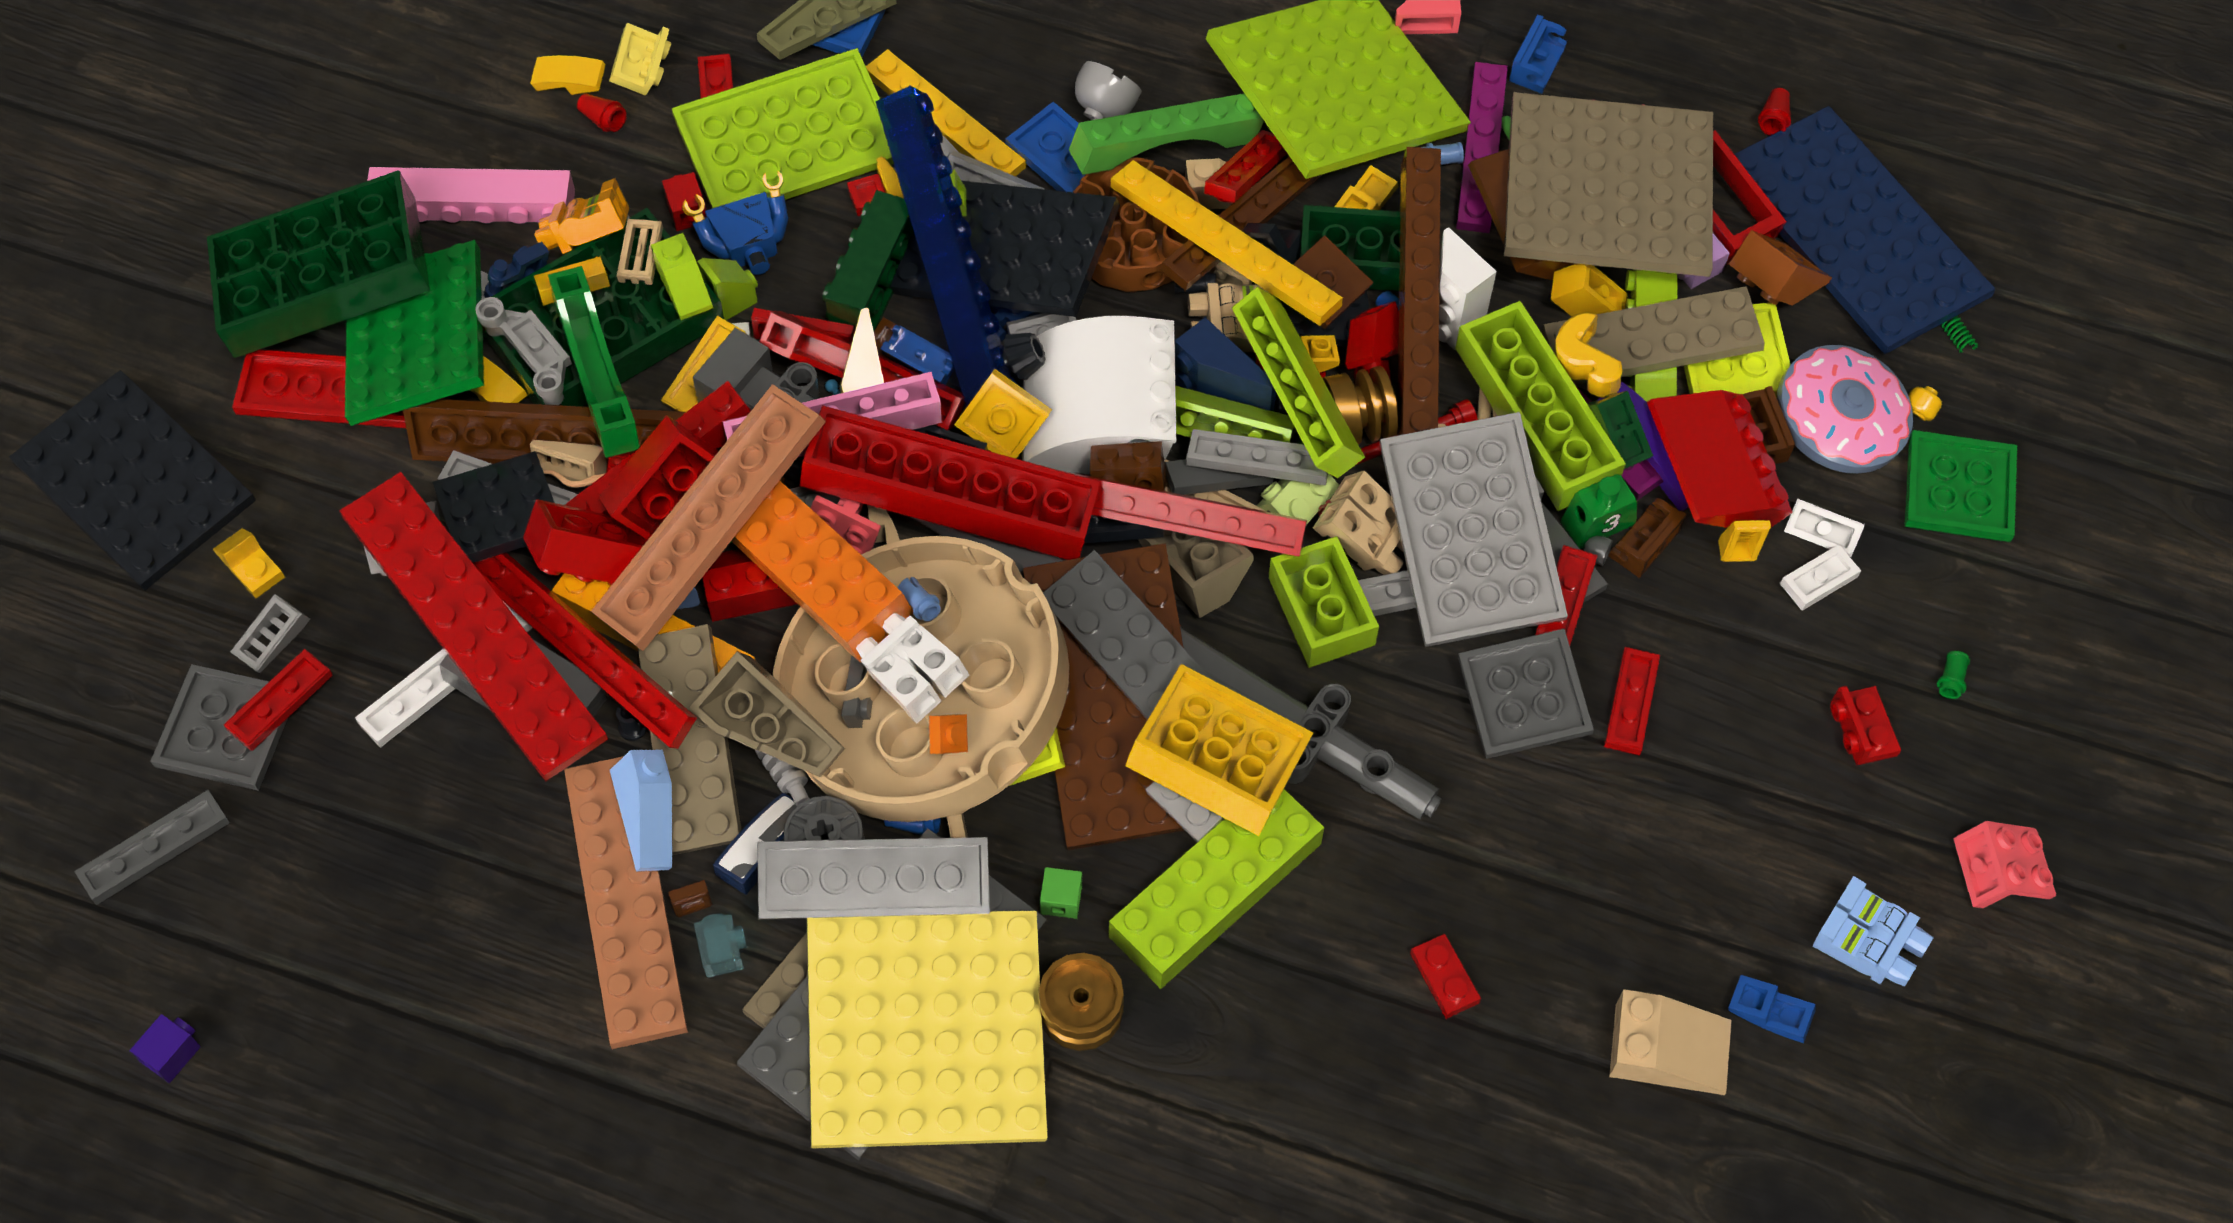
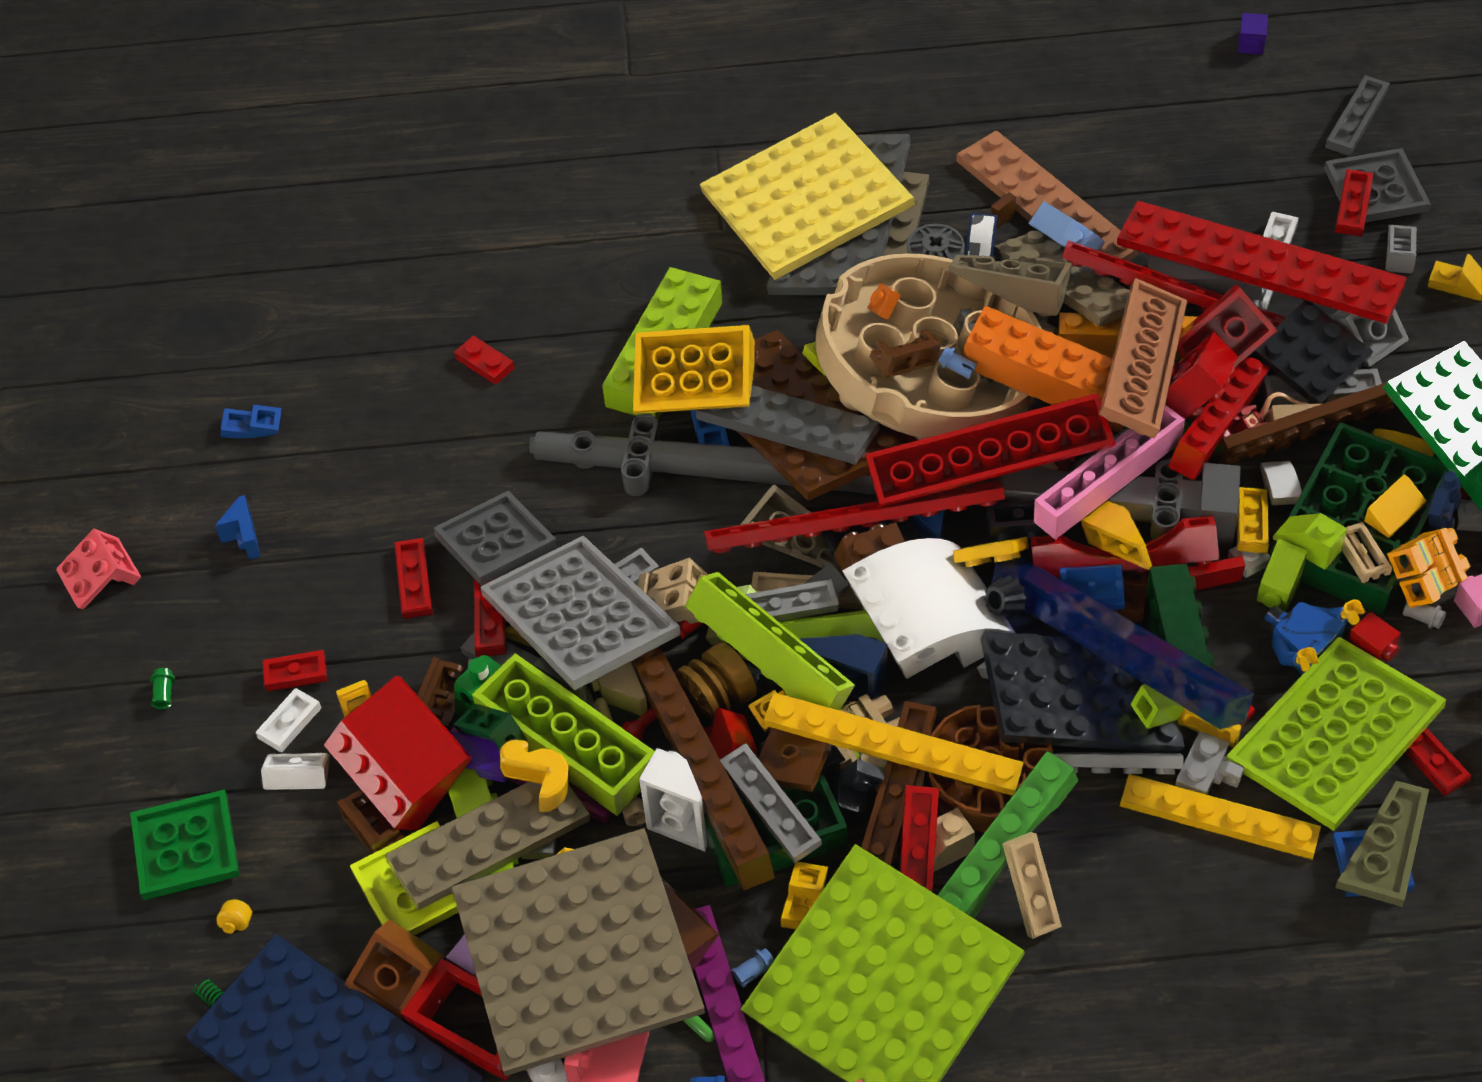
camera: 160 degrees right, 10 degrees down
light grey plate [475,297,572,405] -> none
green arch [548,266,640,458] -> none
clear light blue brick [694,914,747,978] -> none
plate [757,837,990,920] -> none
white hips [856,613,969,724] -> none
blue plate [1005,102,1086,192] -> none
pearl gold wheel [1039,953,1124,1051] -> none
bright green piece [1040,867,1082,919] -> none
light grey cylinder [1075,61,1142,120] -> none
lime brick [1269,536,1379,668] -> none
tan slope [1609,989,1731,1095] -> none
dish [1777,345,1913,474] -> none
light blue hips [1812,876,1934,987] -> none
red bracket [1830,686,1901,765] -> none
none -> blue slope [216,495,261,560]
none -> red plate [263,650,328,692]
none -> light grey plate [720,743,822,863]
none -> reddish brown hinge [869,329,941,378]
none -> tan tile [1002,832,1062,939]
none -> white slope [1260,461,1302,505]

